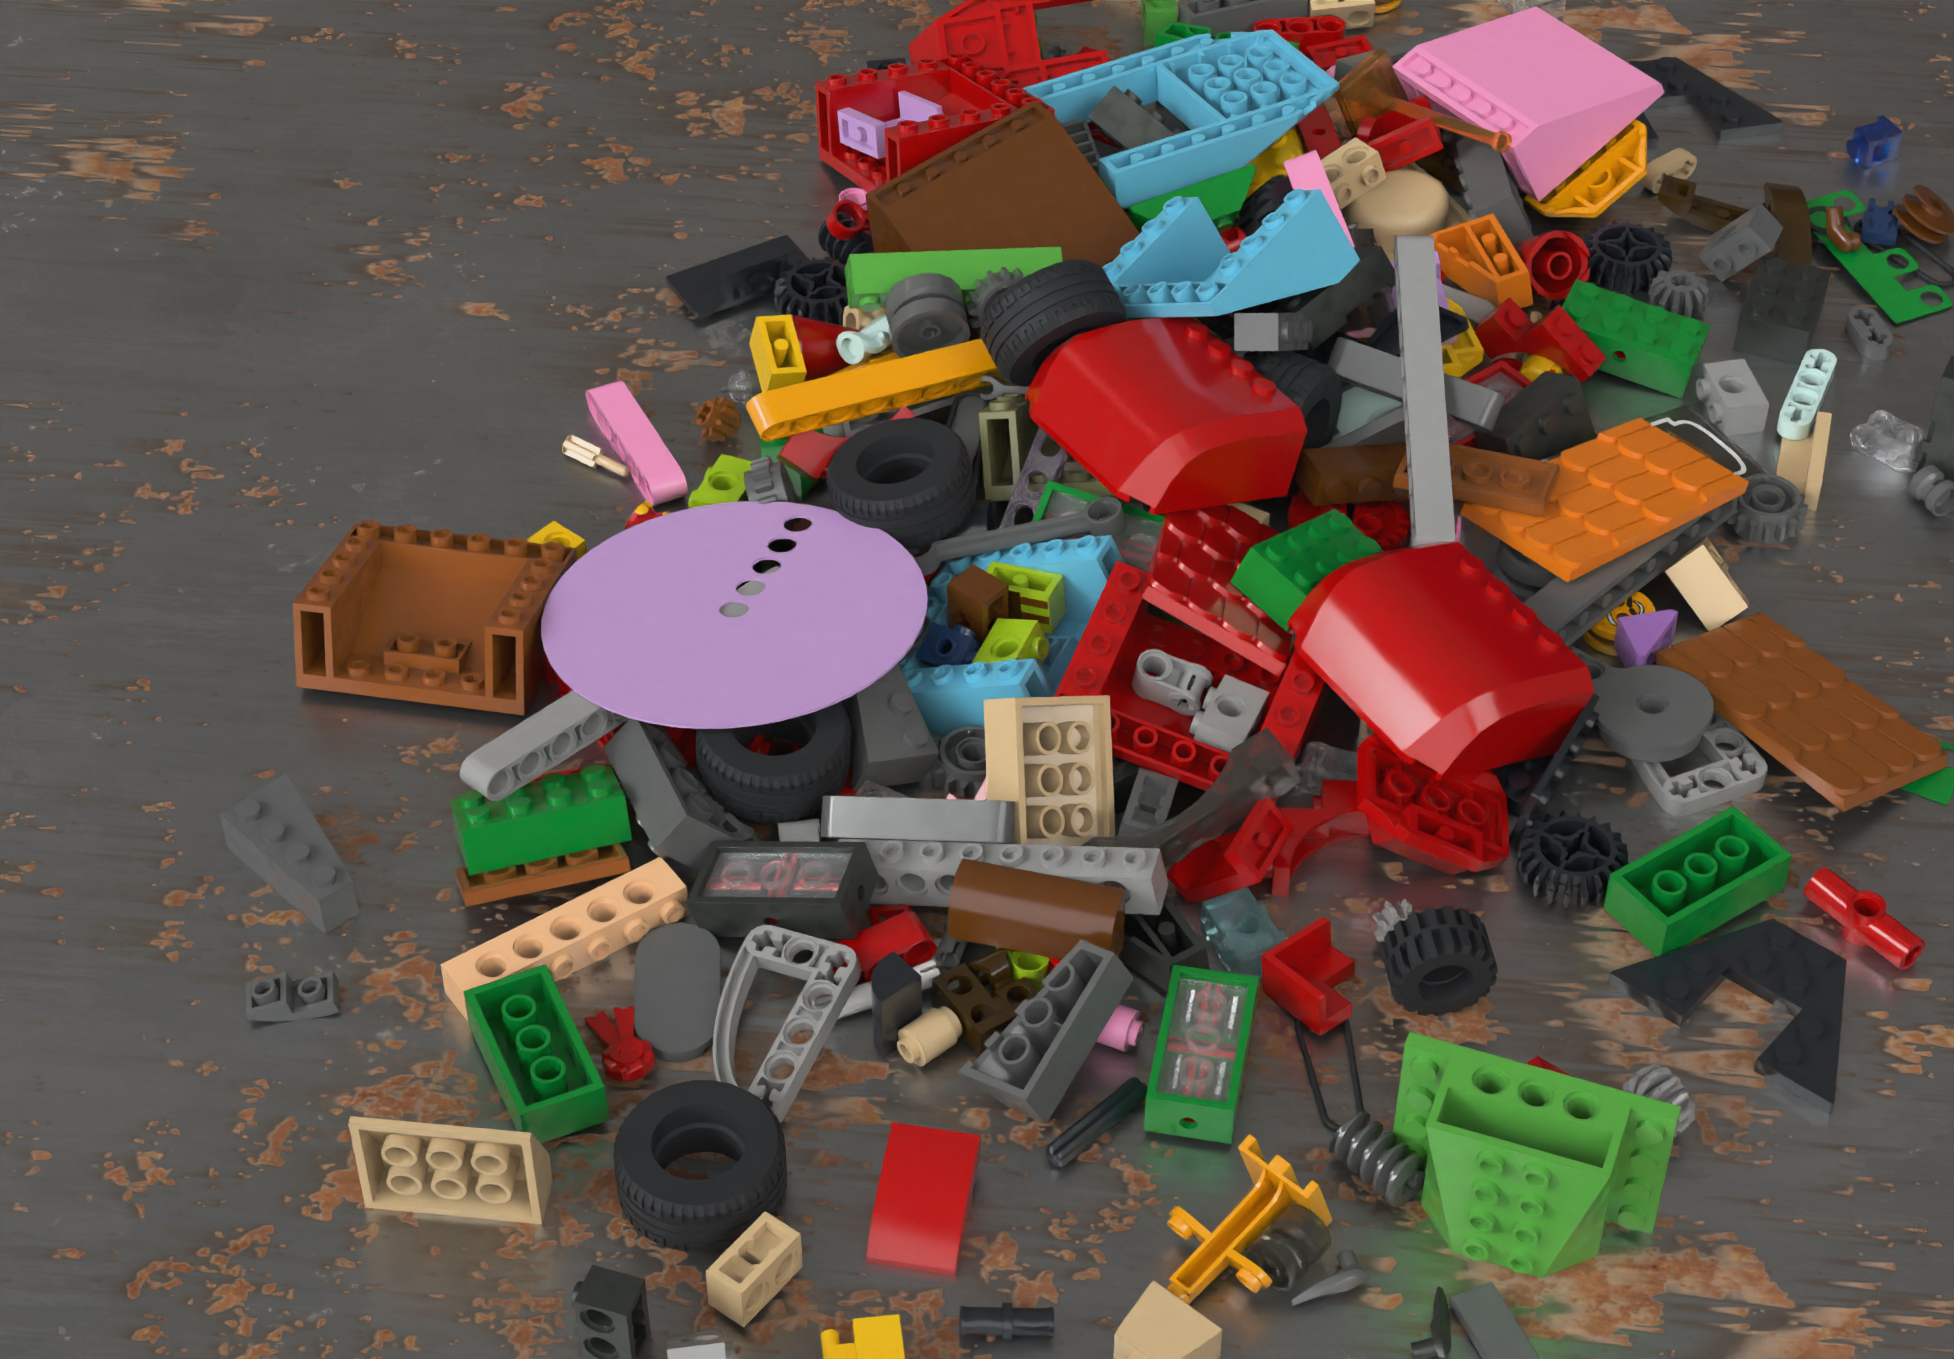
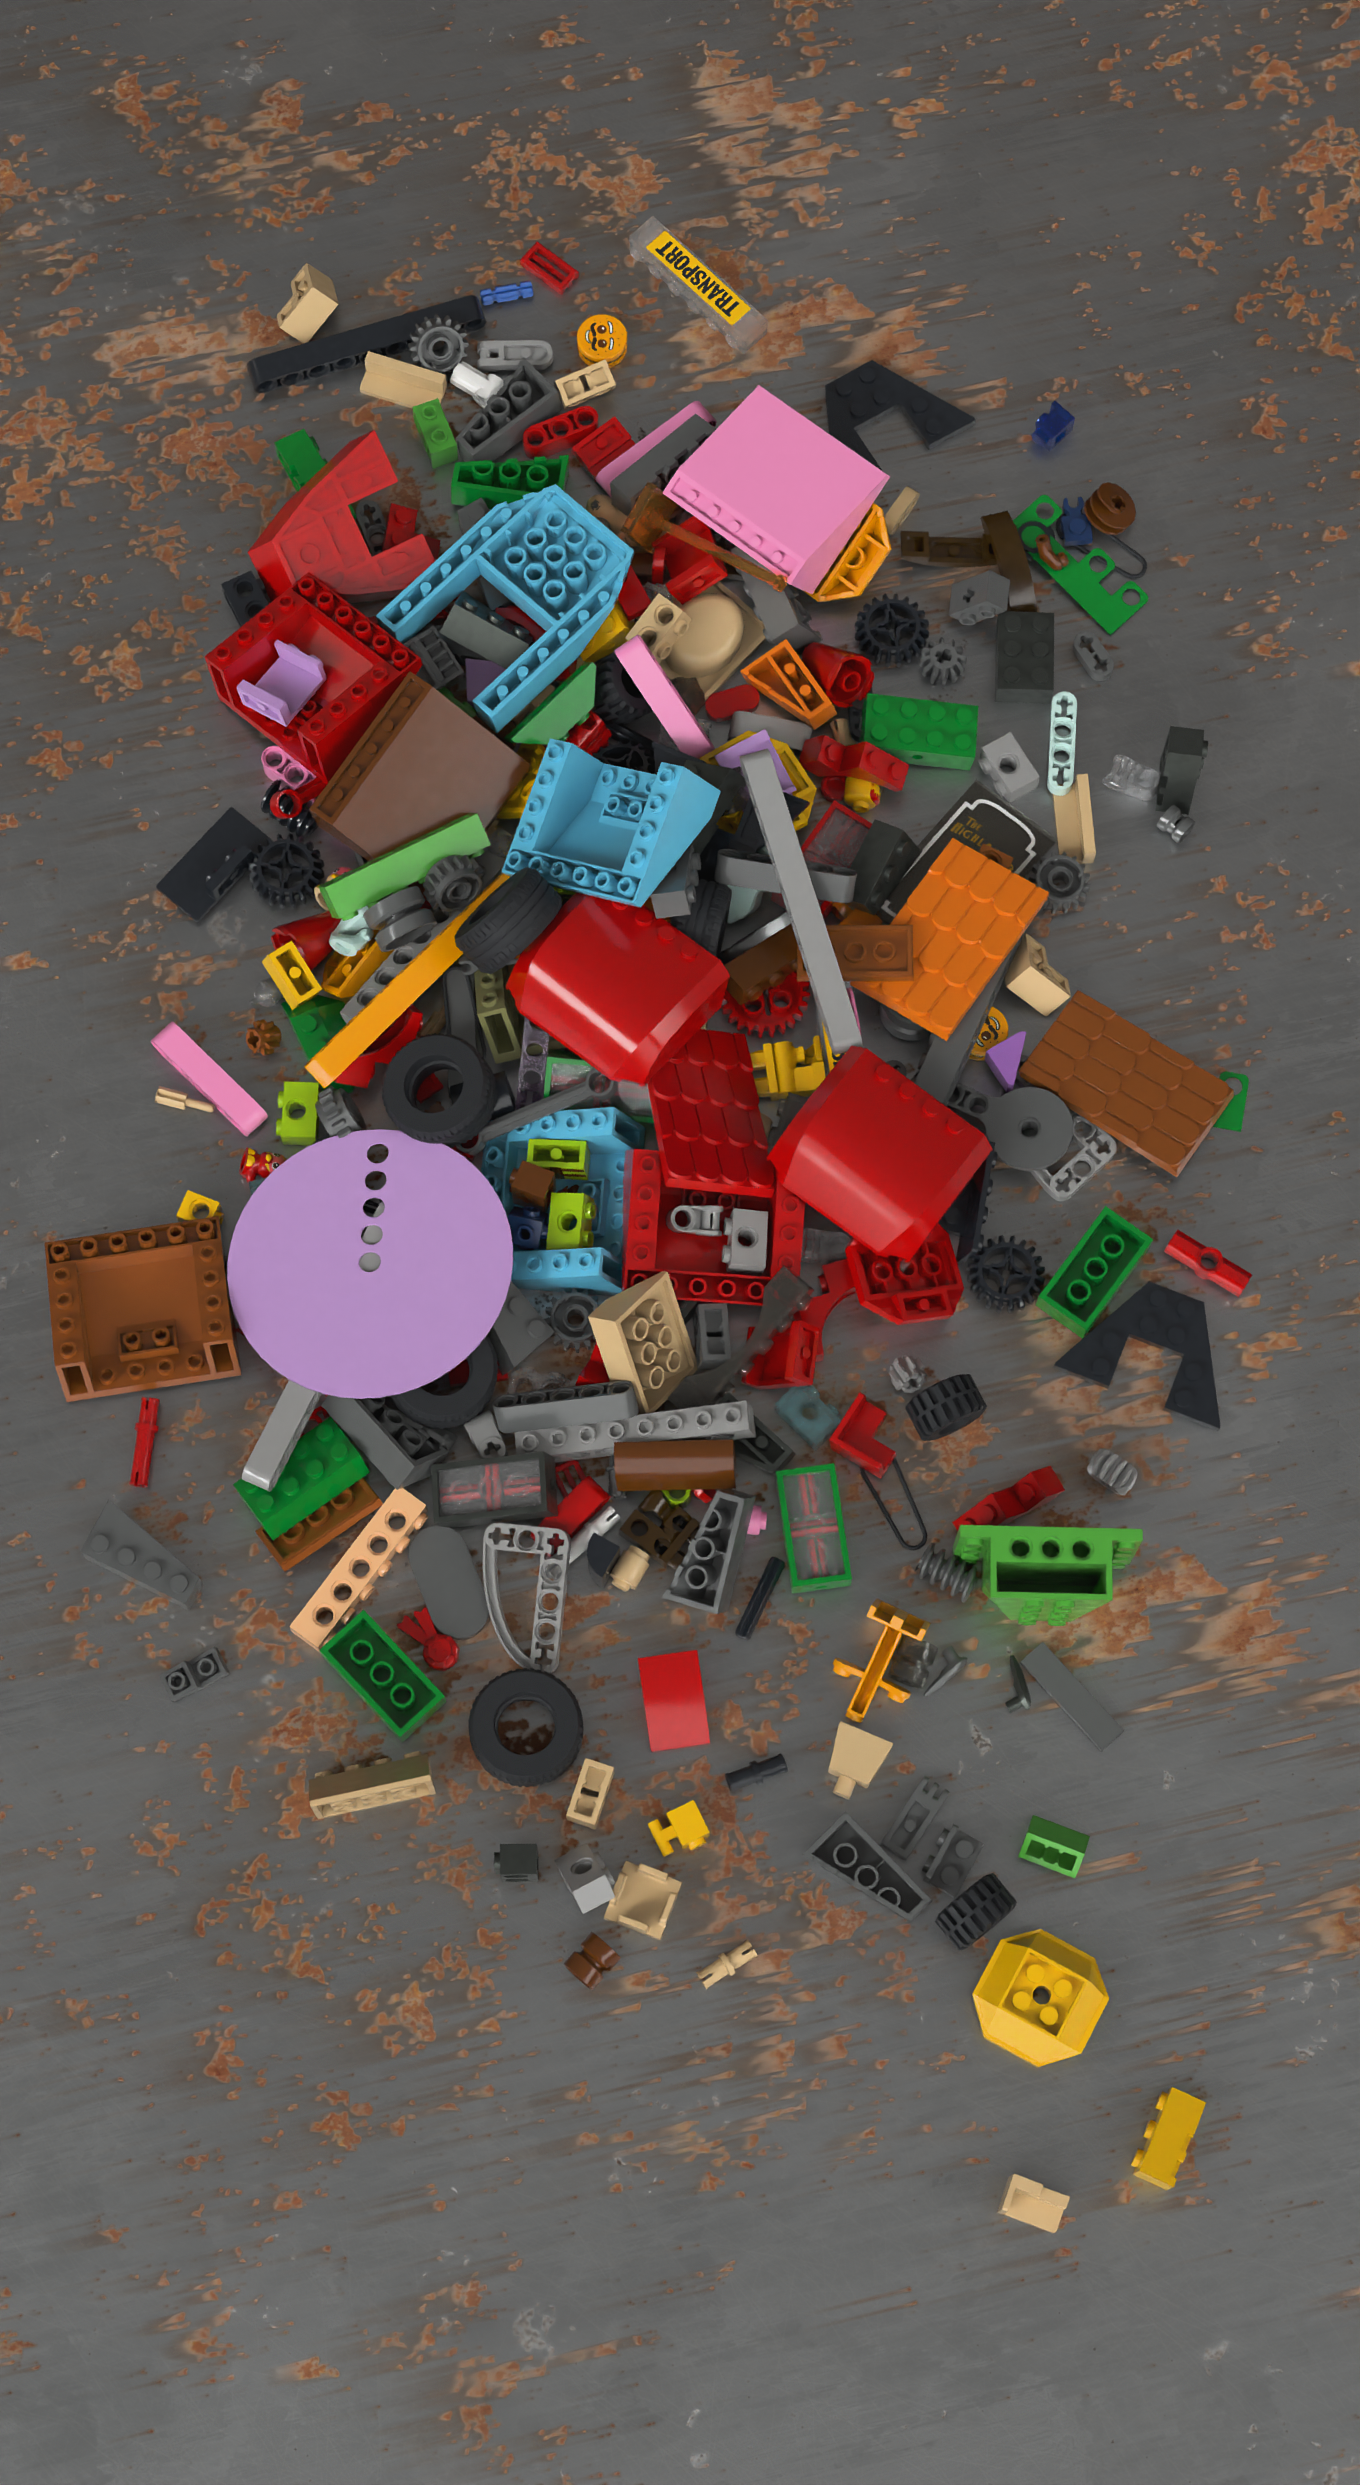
camera: 20 degrees left, 30 degrees up
green brick [1230,509,1384,632] -> none
none -> red pin [129,1397,160,1488]

